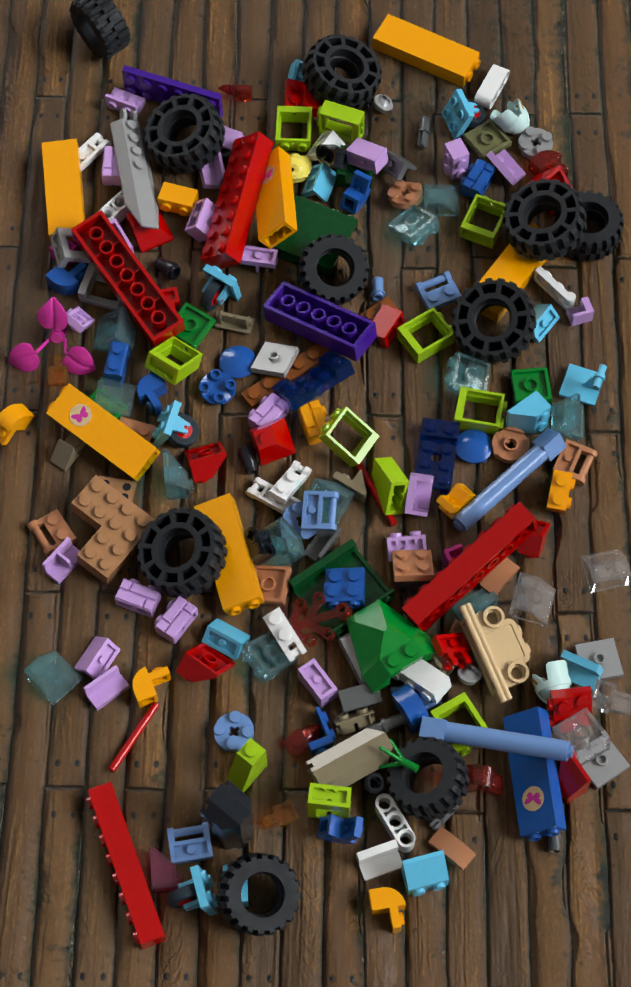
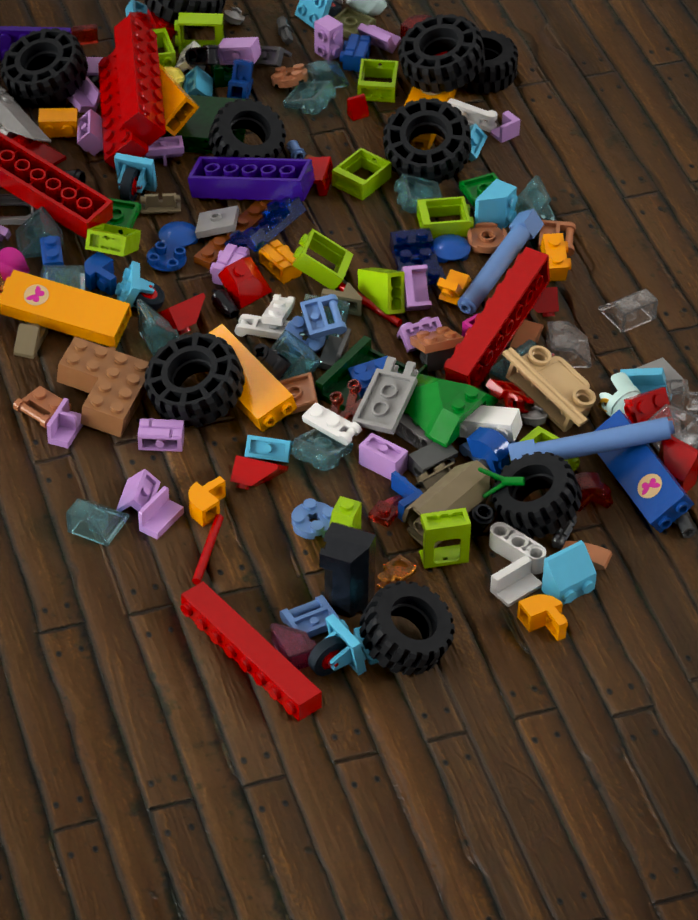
camera: 20 degrees left, 20 degrees down
lavender brick [154,596,198,644] -> none
blue brick [317,814,364,844] -> none
medium blue plate [415,271,462,310] -> none
light grey plate [518,127,553,161] -> none
medium azure plate [558,364,607,407] -> none
none -> red brick [114,14,166,146]
none -> red slope [347,93,369,121]
none -> light grey tile [352,356,419,435]

